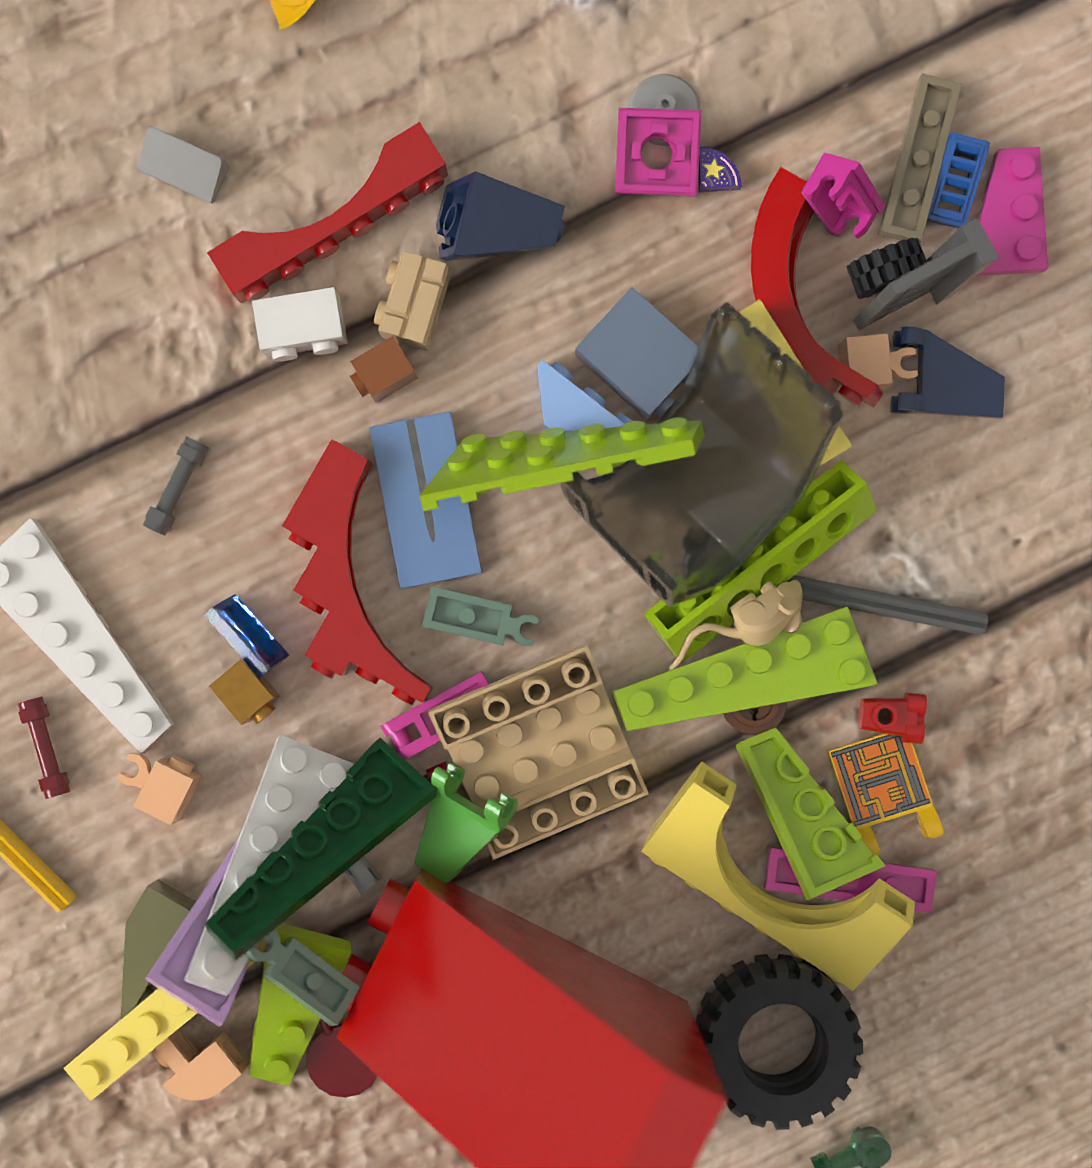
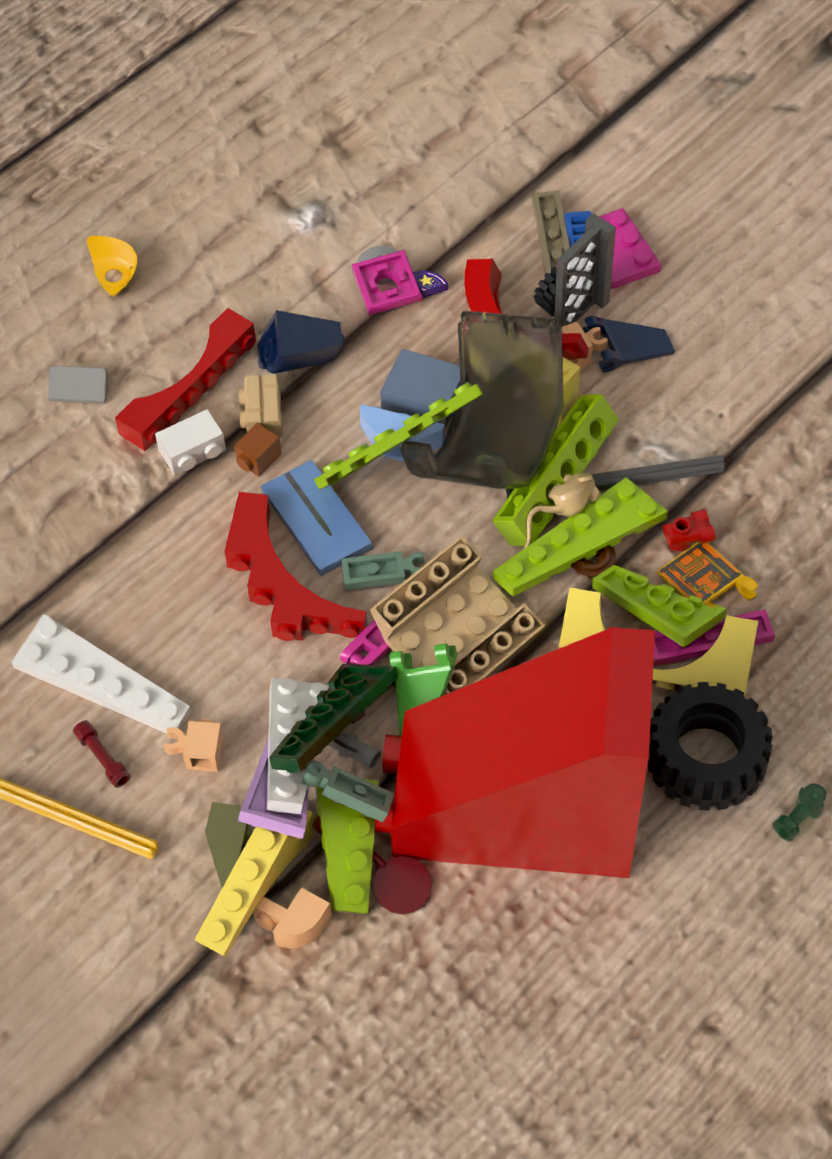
camera: 15 degrees left, 30 degrees down
dark grey bar [143,436,209,536] -> none
clear blue tile [204,594,289,678] -> none
pearl gold brick [209,658,280,725] -> none
dark pink hinge [801,152,886,239] -> none

